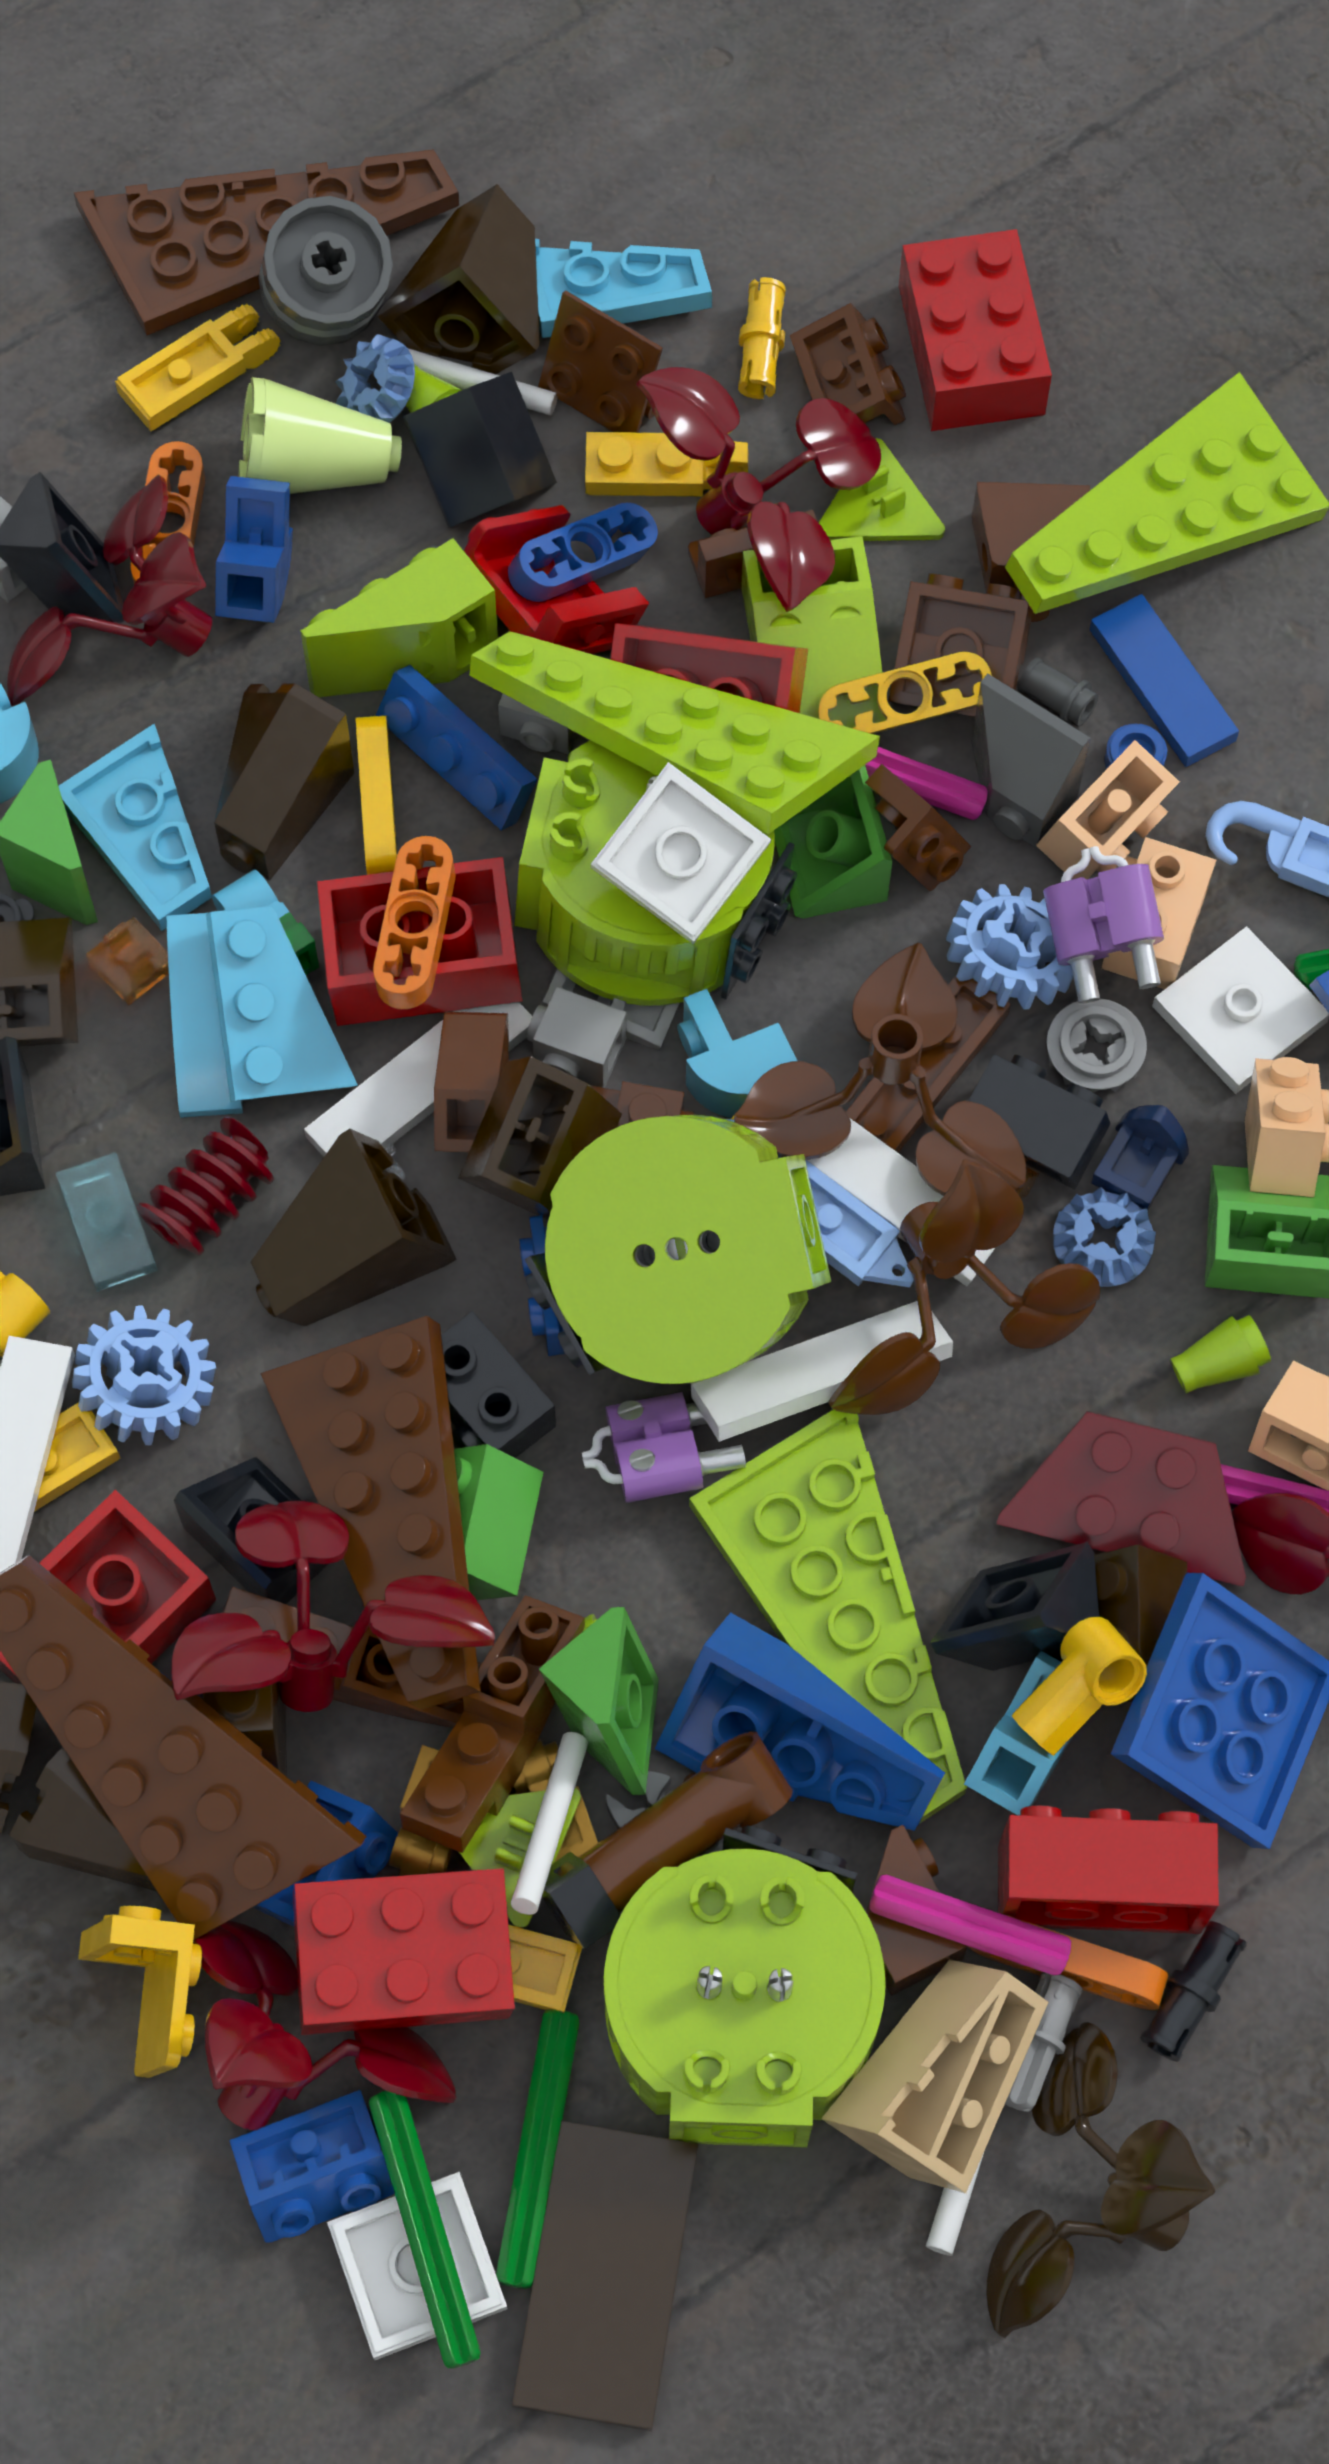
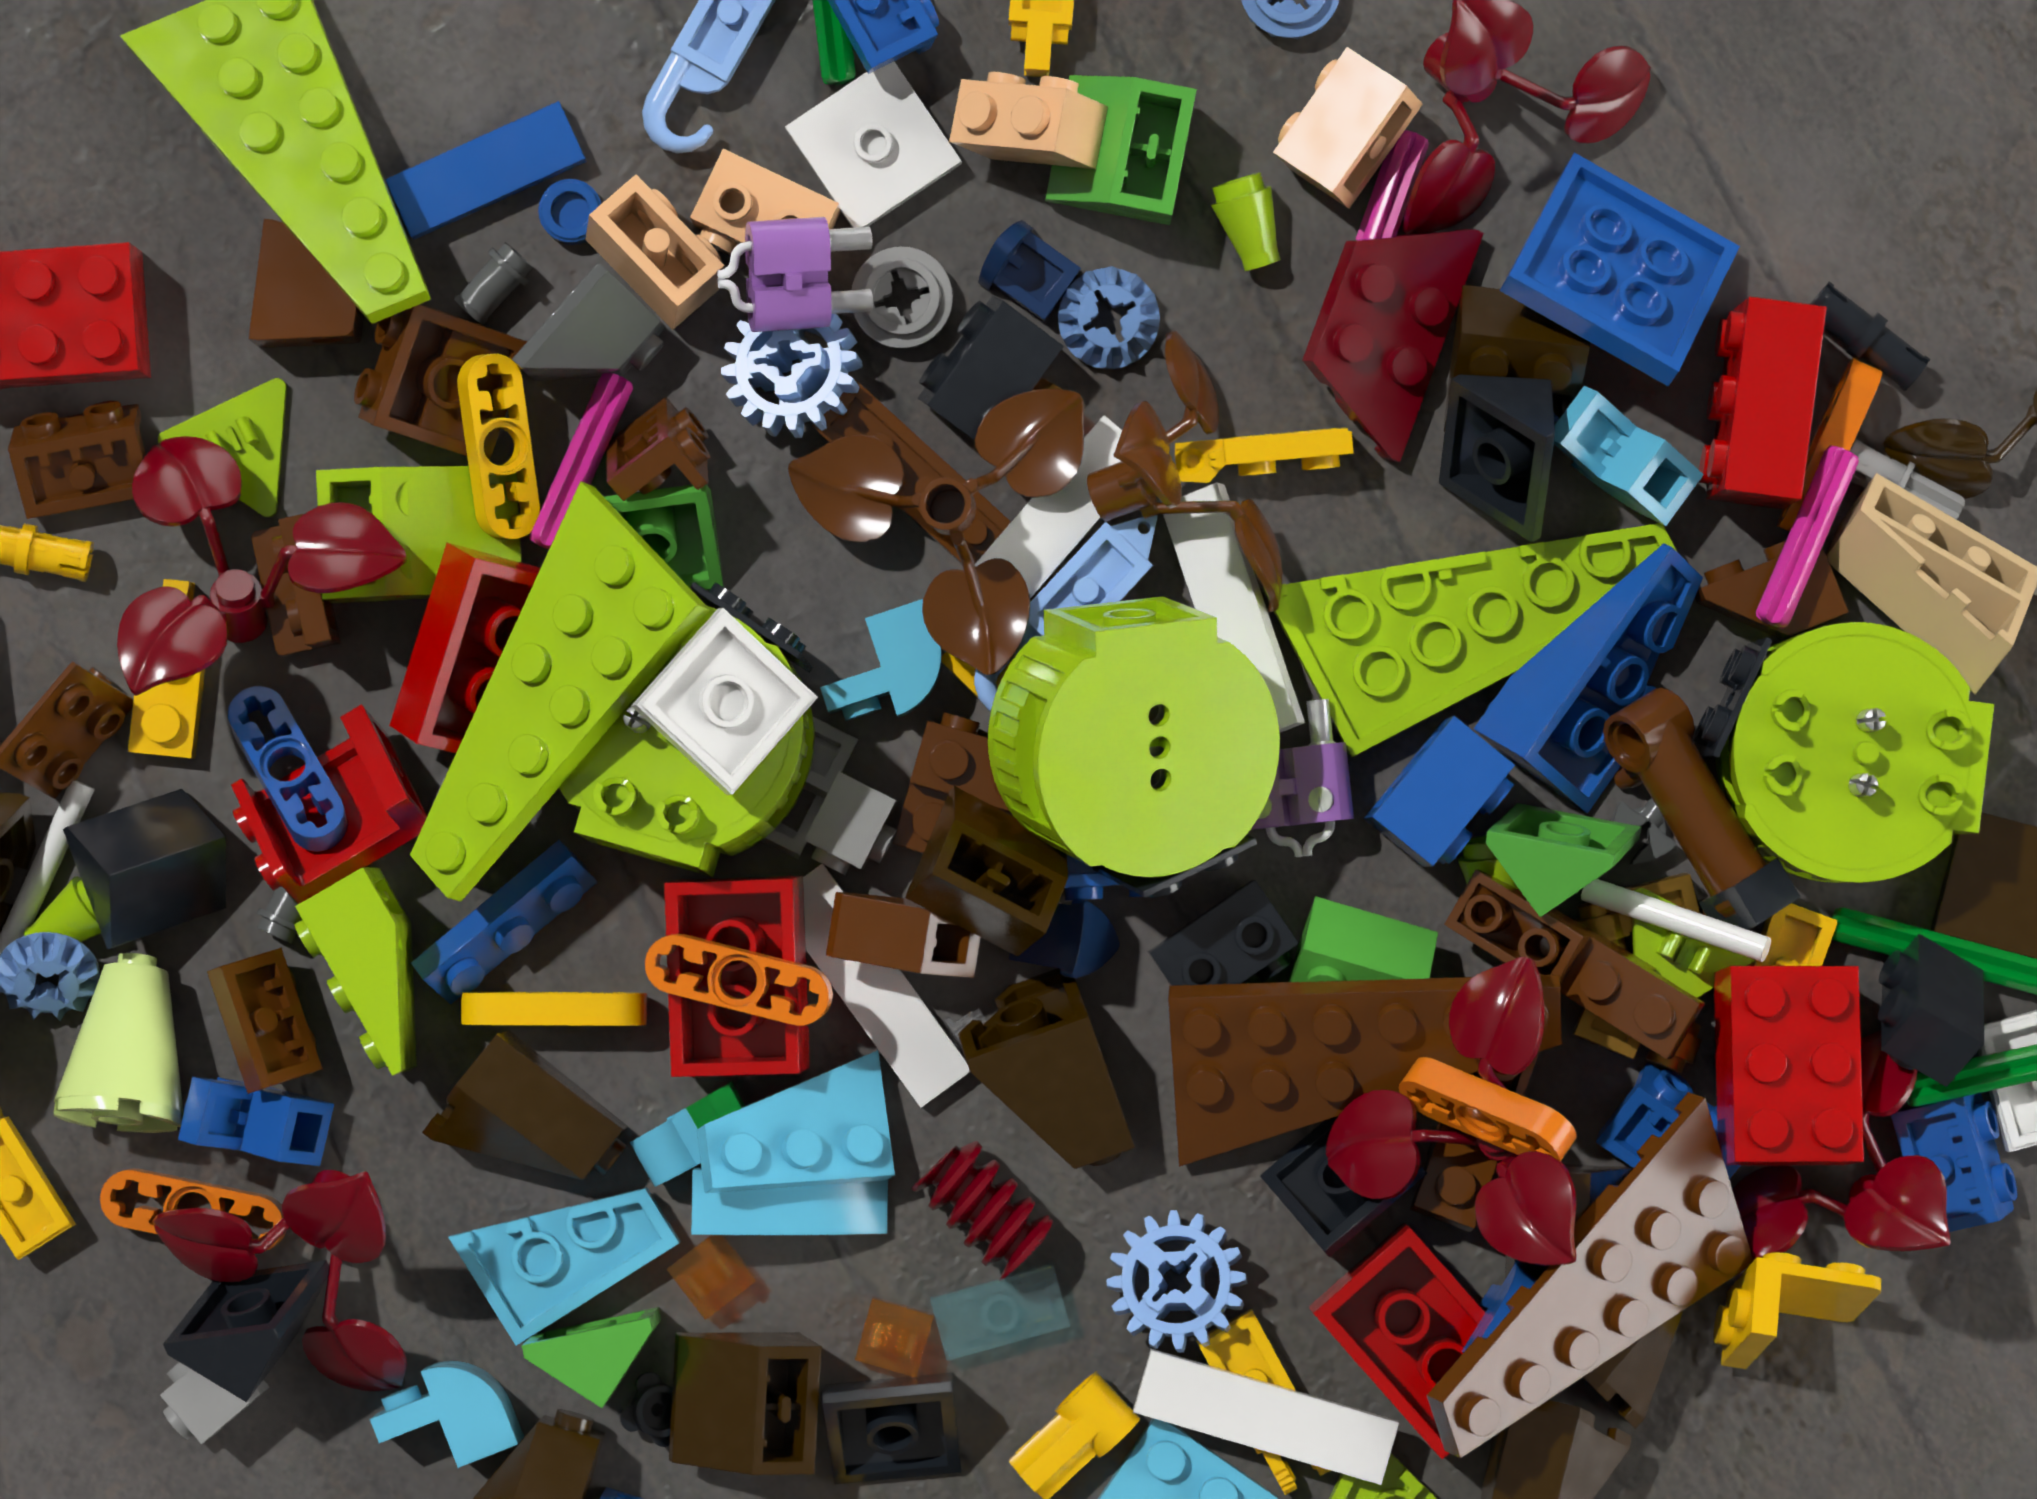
camera: 85 degrees left, 20 degrees up
yellow piece [1011,1617,1147,1756] -> none
none -> reddish brown bracket [207,947,322,1094]
none -> clear orange tile [855,1296,934,1377]
none -> dark blue tile [1009,899,1120,978]
none -> yellow hinge [1175,427,1354,483]
none -> blue brick [1363,716,1515,867]
none -> orange beam [1399,1057,1577,1161]
none -> black brick [1878,934,1984,1087]

